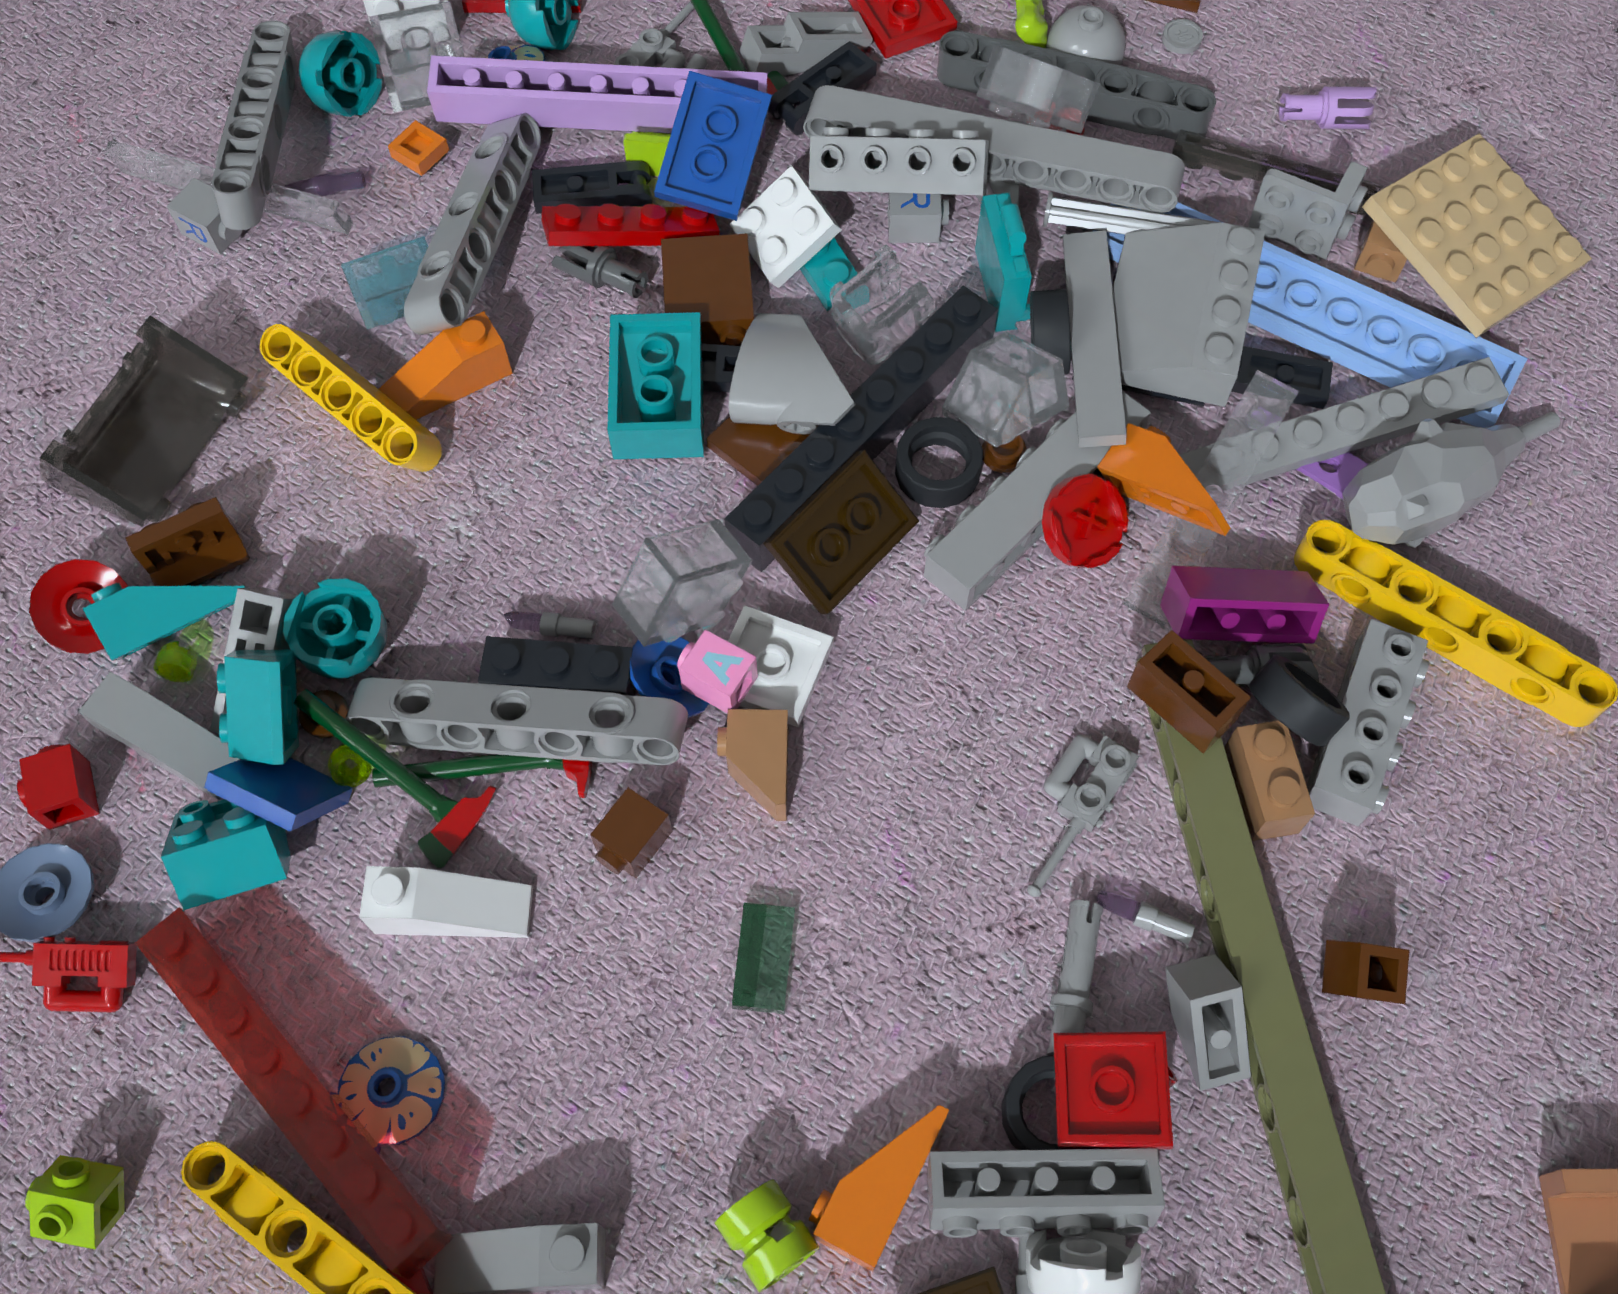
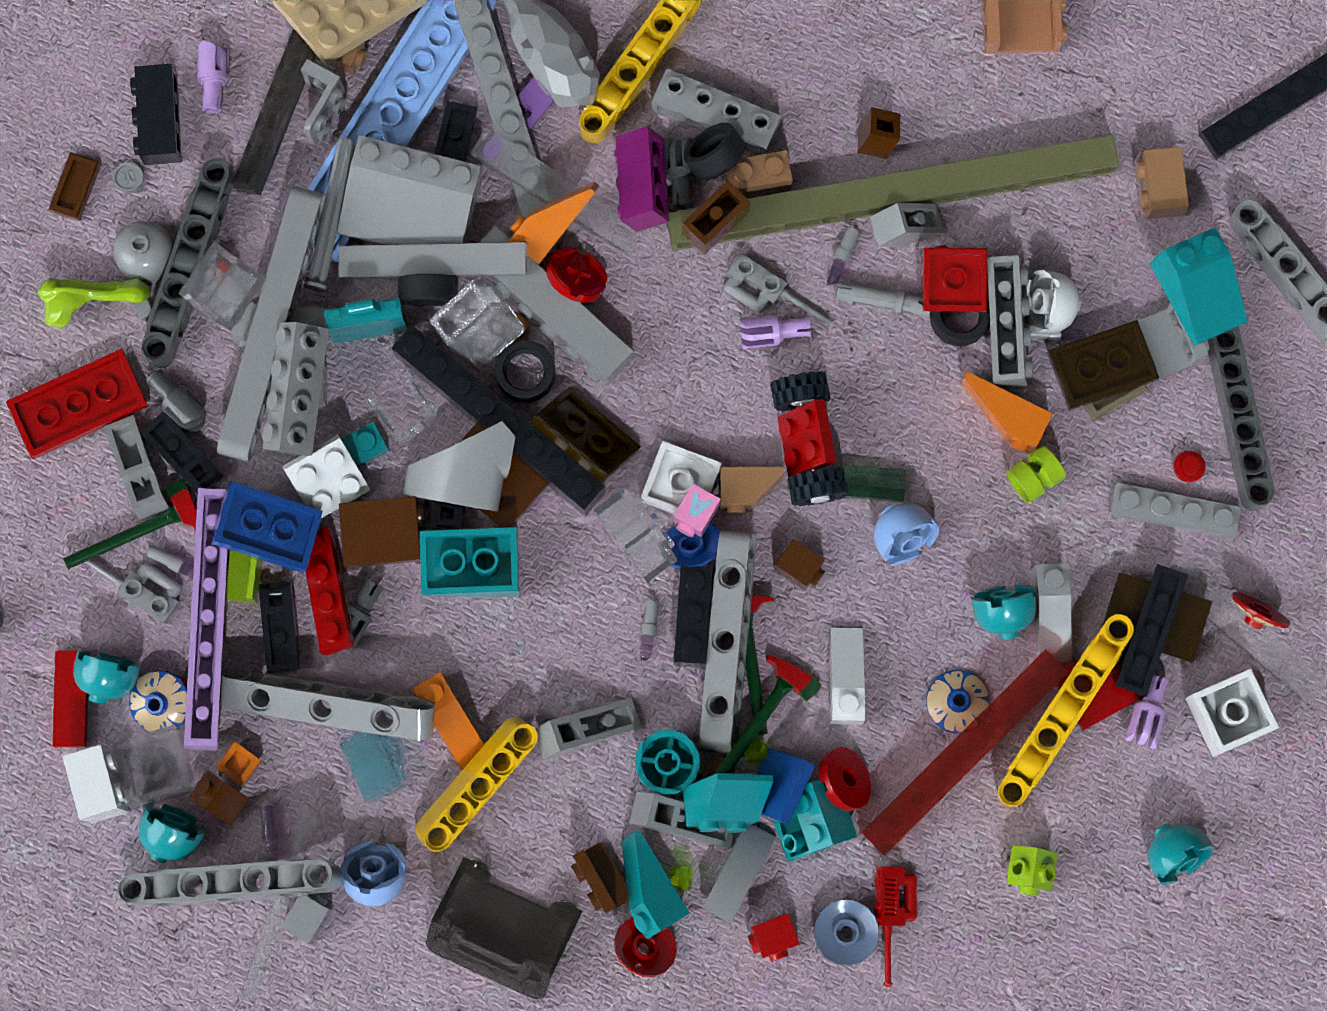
camera: 90 degrees left, 15 degrees up
none -> black brick [130,64,182,165]
none -> dark grey arm [146,369,206,433]
none -> reddish brown brick [189,770,249,825]
none -> light blue cylinder [340,841,406,906]
none -> light grey slope [535,697,642,760]
none -> lavender arm [740,314,811,349]
none -> plate [770,371,848,506]
none -> red tile [819,747,871,812]
none -> light blue cylinder [874,503,939,565]
none -> teal cylinder [971,585,1036,639]

